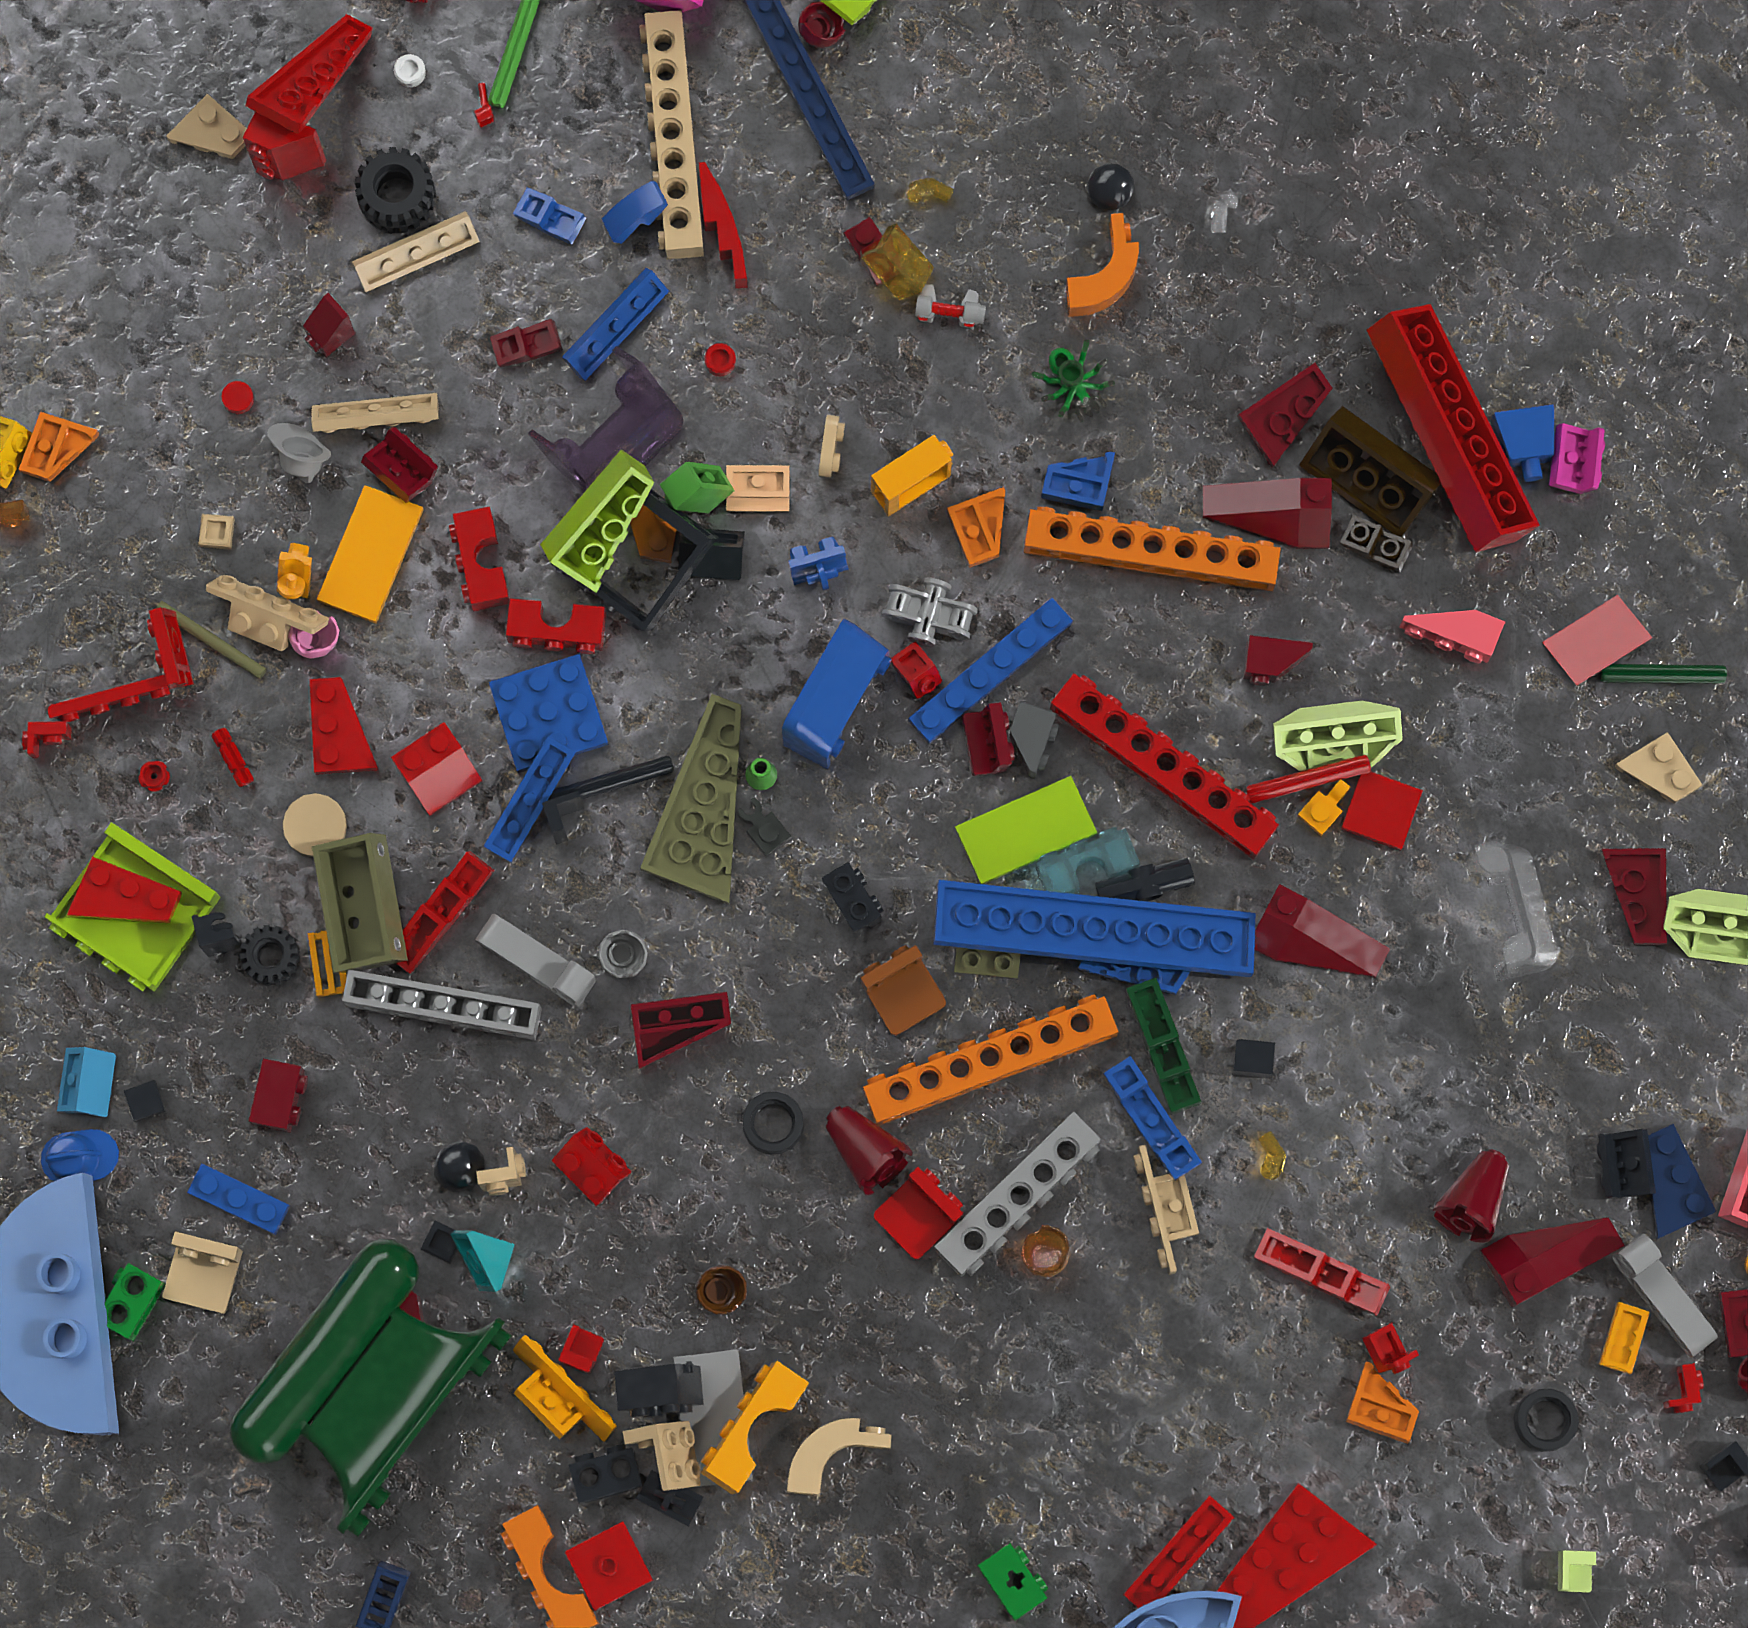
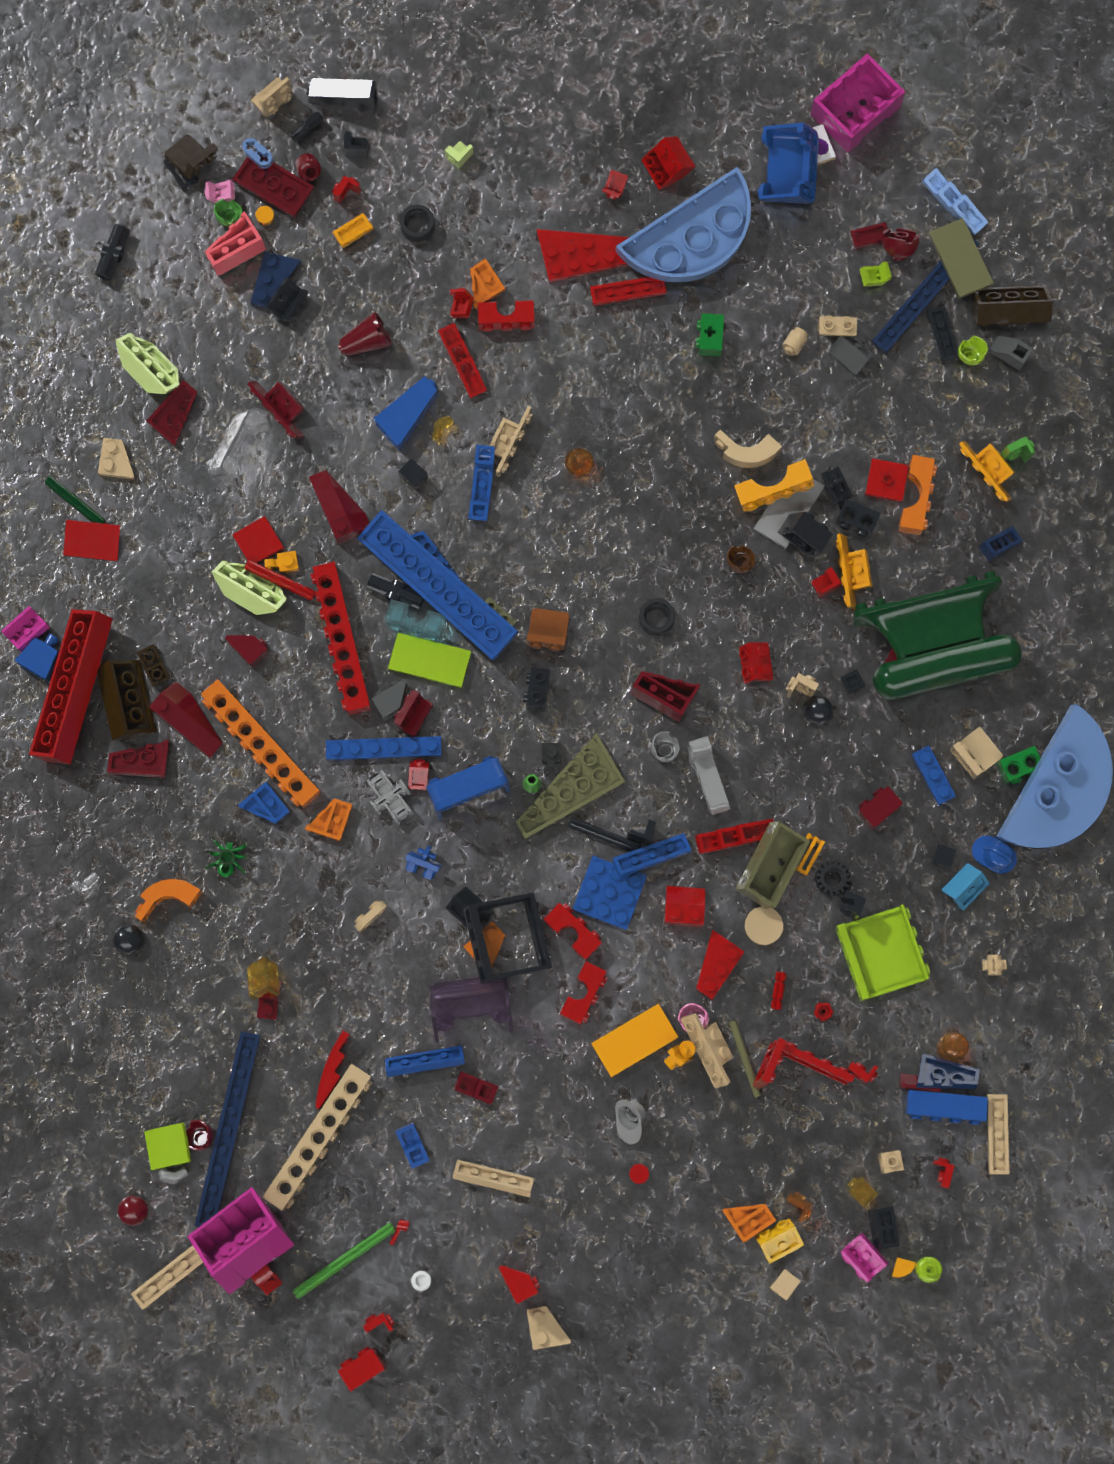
camera: 140 degrees left, 0 degrees up
red wing [67,856,182,923] -> none
tan tile [198,514,235,550] -> none
red wing [246,14,373,134] -> none
dark red slope [303,293,355,357] -> none
tan plate [311,393,439,433] -> none
light grey brick [342,970,542,1040] -> none
black tyre [355,147,436,233] -> none
dark red bracket [361,426,438,503] -> none
teal slope [450,1230,515,1292] -> none
lime wedge [540,450,655,593] -> none
blue slope [602,181,668,244] -> none
tan bracket [623,1421,701,1491] -> none
bright green brick [660,462,735,513] -> none
red tile [704,343,736,376] -> none
light nougat plate [726,465,790,512] -> none
dark red cone [825,1106,913,1195] -> none
orange brick [863,994,1119,1126] -> none
light orange window [871,435,953,517] -> none
red bracket [874,1167,963,1259] -> none
clear yellow arm [906,178,954,203] -> none
light grey piece [915,284,986,328] -> none
light grey brick [934,1112,1101,1277] -> none
dark green slope [1126,978,1202,1115] -> none
coral slope [1399,610,1505,663] -> none
dark red wedge [1480,1217,1625,1308] -> none
light grey beam [1612,1234,1718,1358] -> none
none -> dark red bracket [247,381,305,438]
none -> blue slope [373,376,438,451]
none -> red arch [478,300,535,332]

